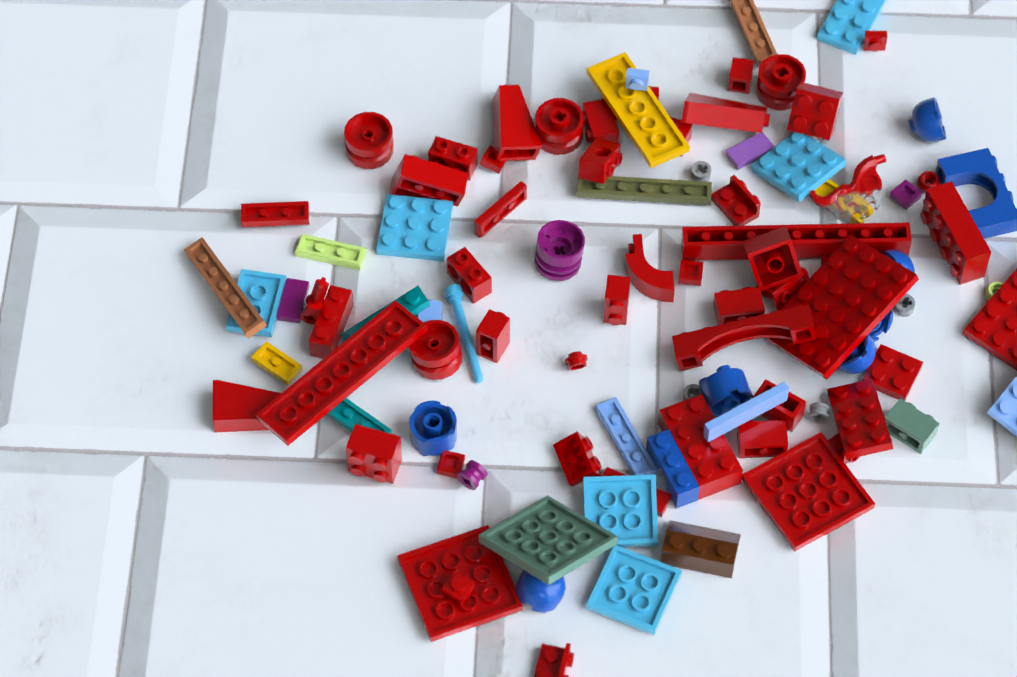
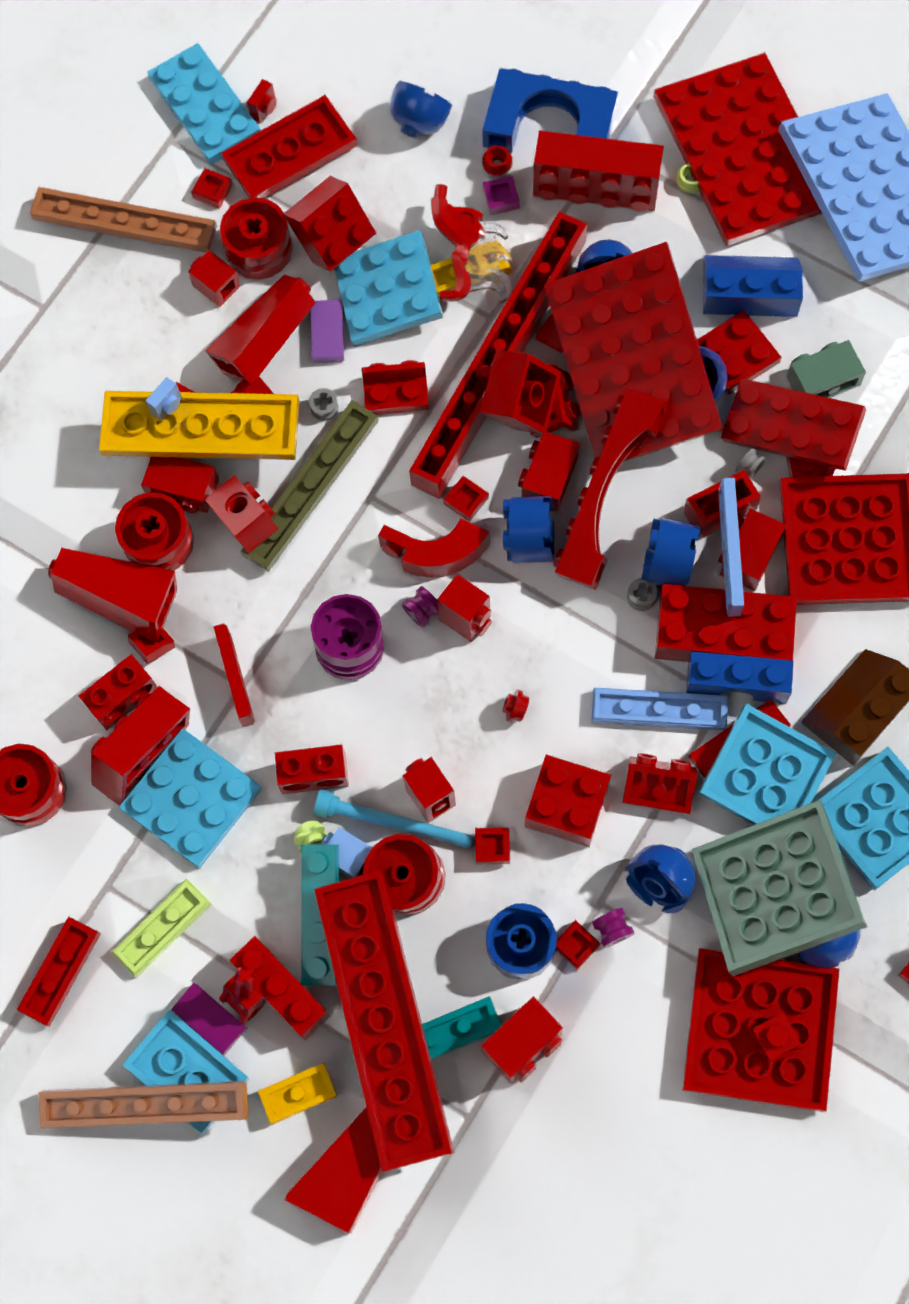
camera: 55 degrees left, 15 degrees up
none -> red tile [191,168,233,209]
none -> red plate [221,95,358,198]
none -> yellowish green plate [293,820,328,853]
none -> magenta wheel [401,586,439,628]
none -> red plate [475,827,510,864]
none -> blue brick [503,496,555,563]
none -> red brick [525,754,611,847]
none -> blue cylinder [625,844,696,913]
none -> blue slope [703,255,803,317]

